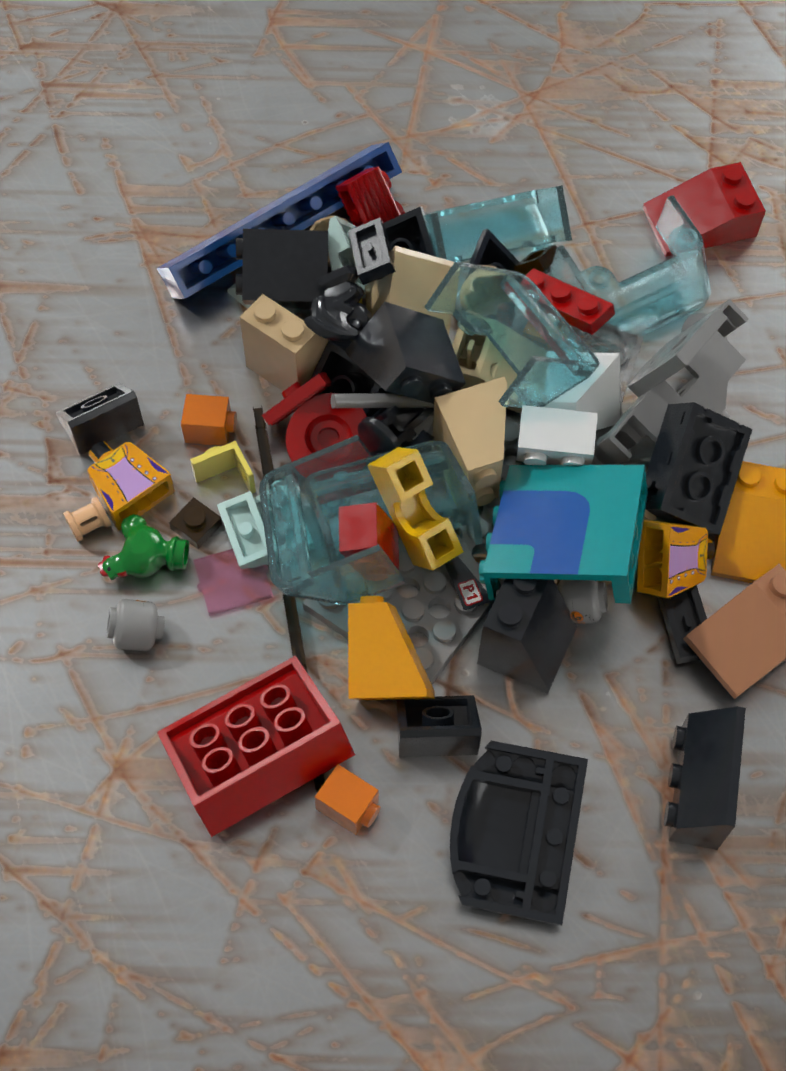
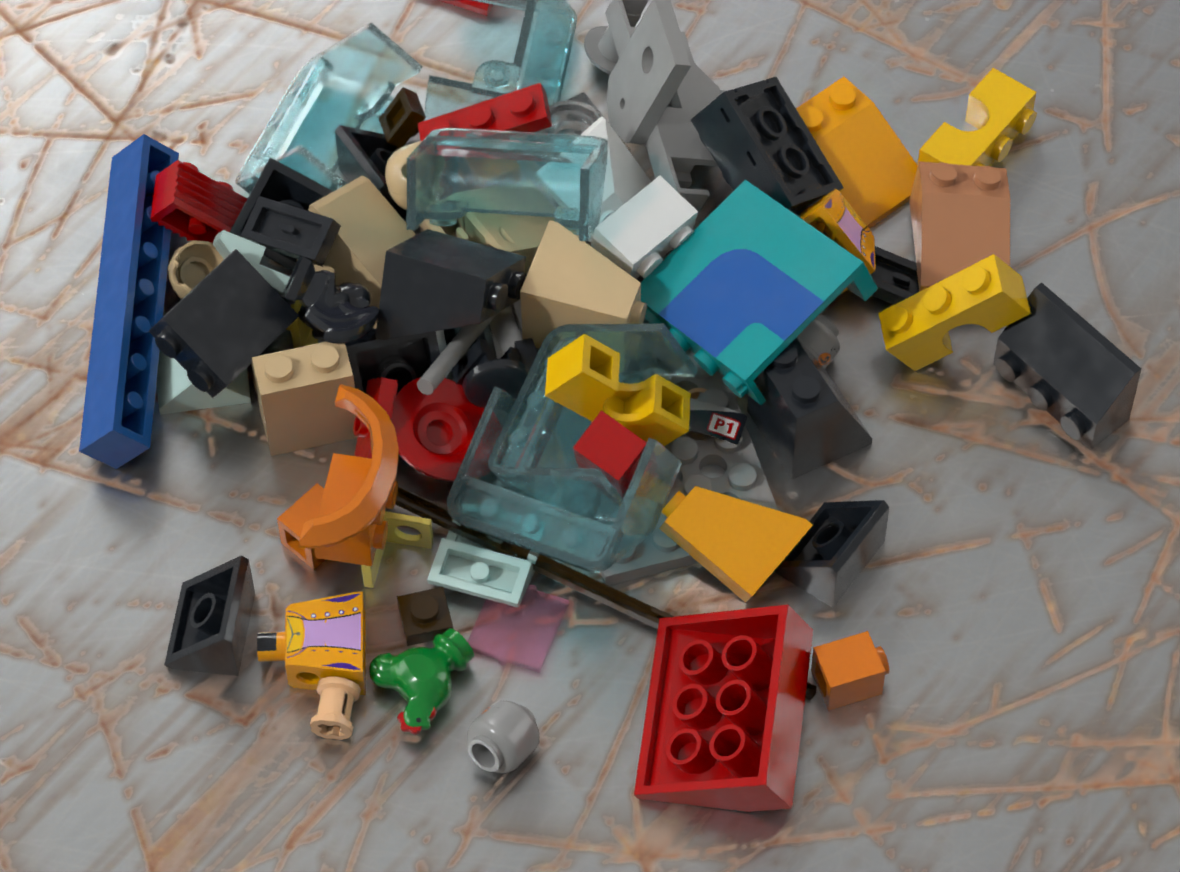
camera: 50 degrees left, 5 degrees down
black slope [450,740,588,926] -> none
none -> orange piece [299,384,399,567]
none -> yellow arch [878,254,1031,371]

